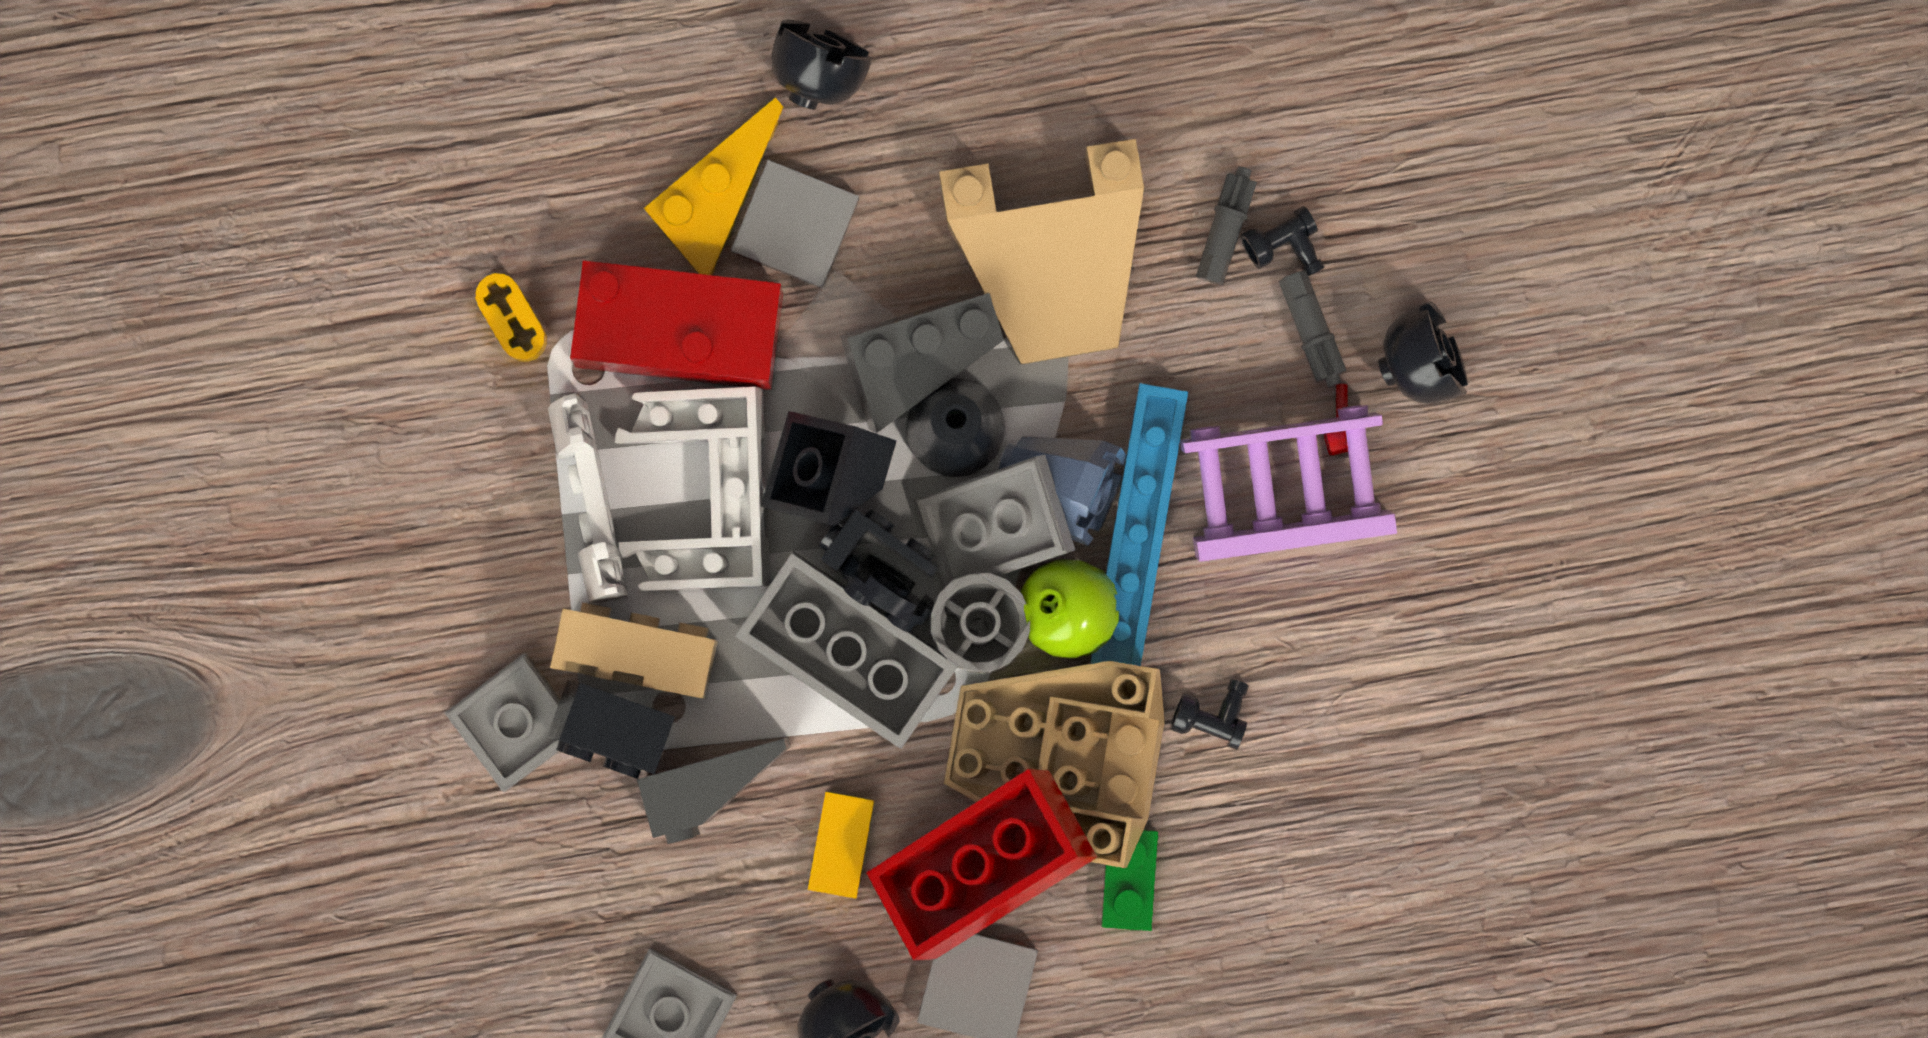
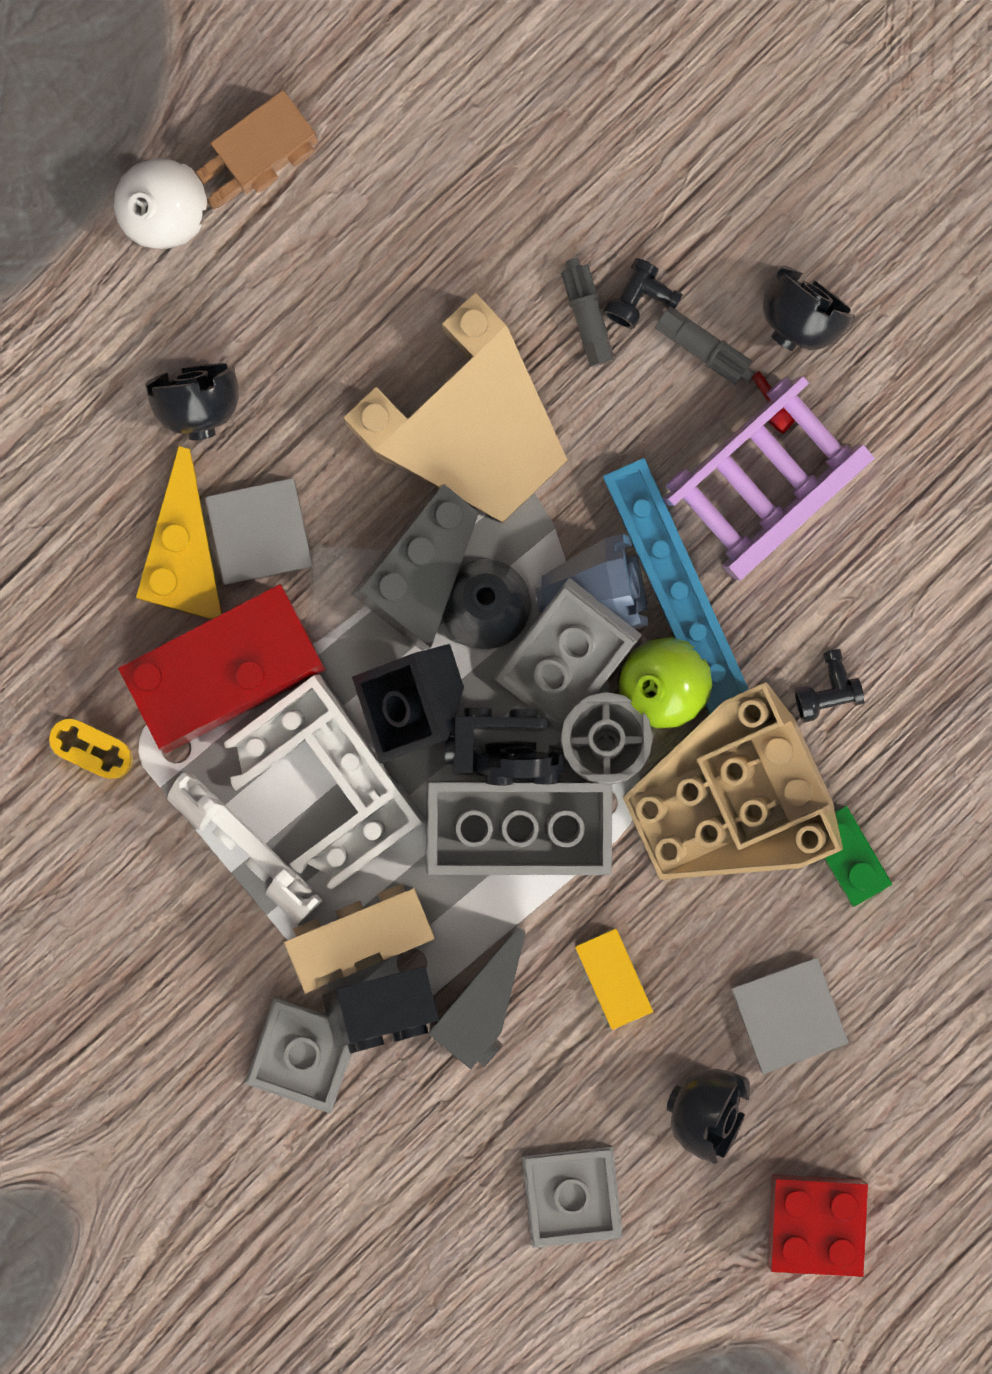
camera: 30 degrees left, 0 degrees up
red brick [866,769,1097,960] -> none

